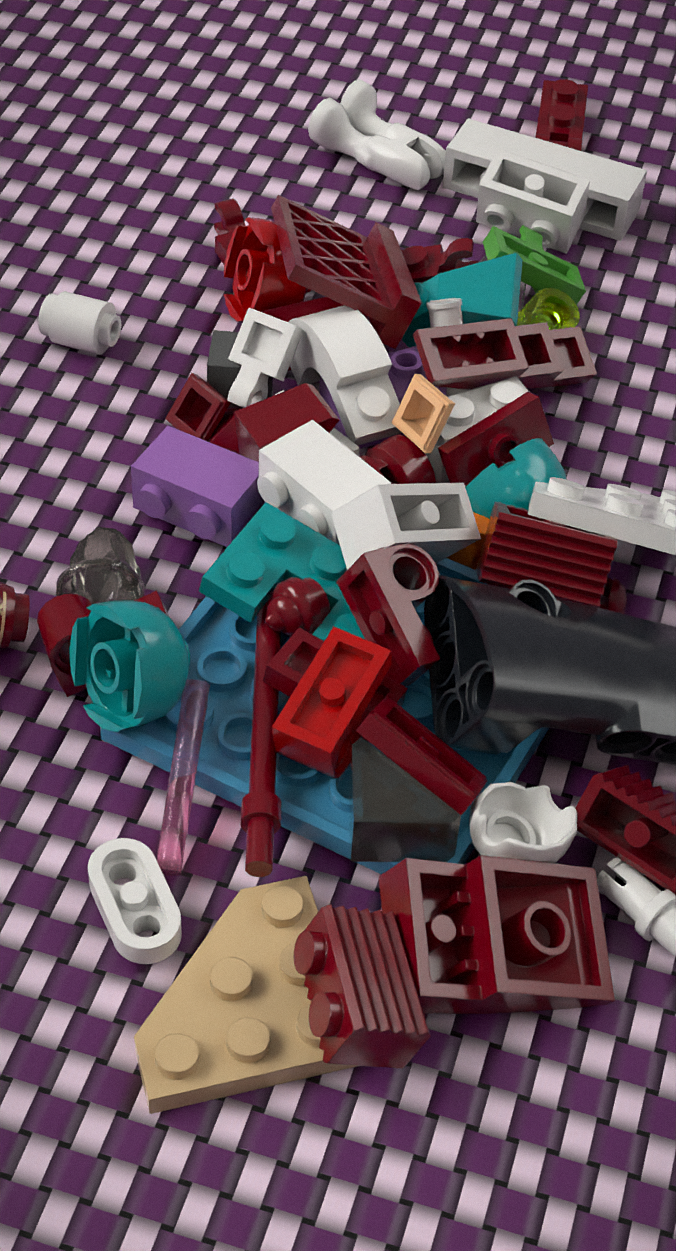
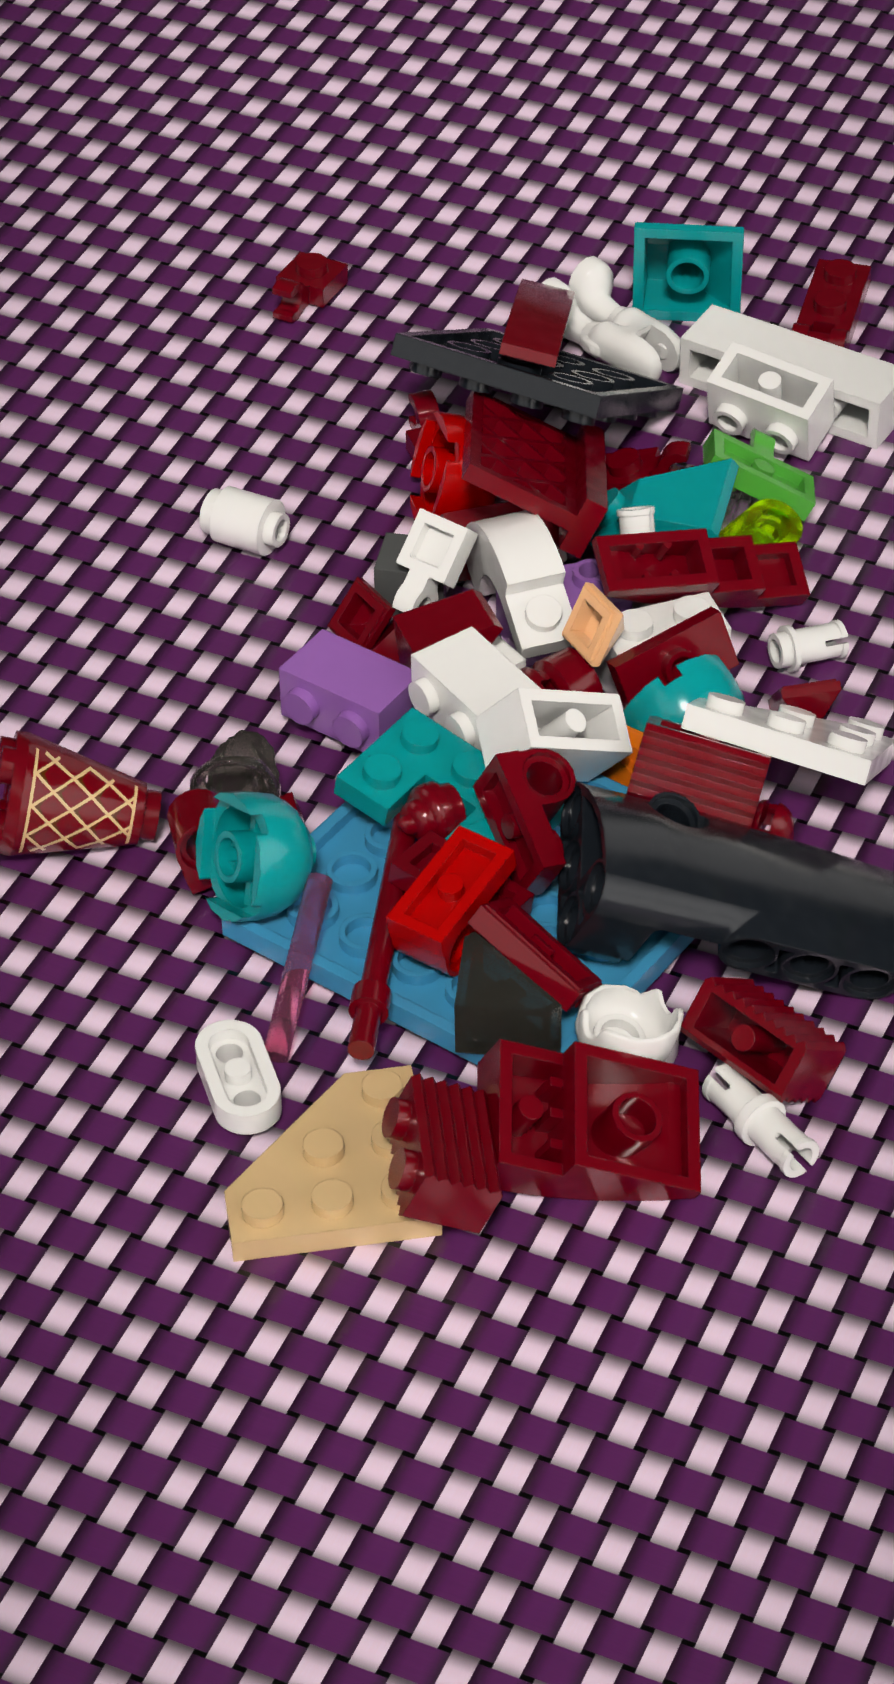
camera: 10 degrees right, 5 degrees down
none -> dark red plate [272,252,348,323]
none -> black plate [391,328,684,426]
none -> dark red slope [499,279,575,368]
none -> teal slope [632,222,744,322]
none -> white pin [768,619,849,673]
none -> dark red slope [768,679,842,719]

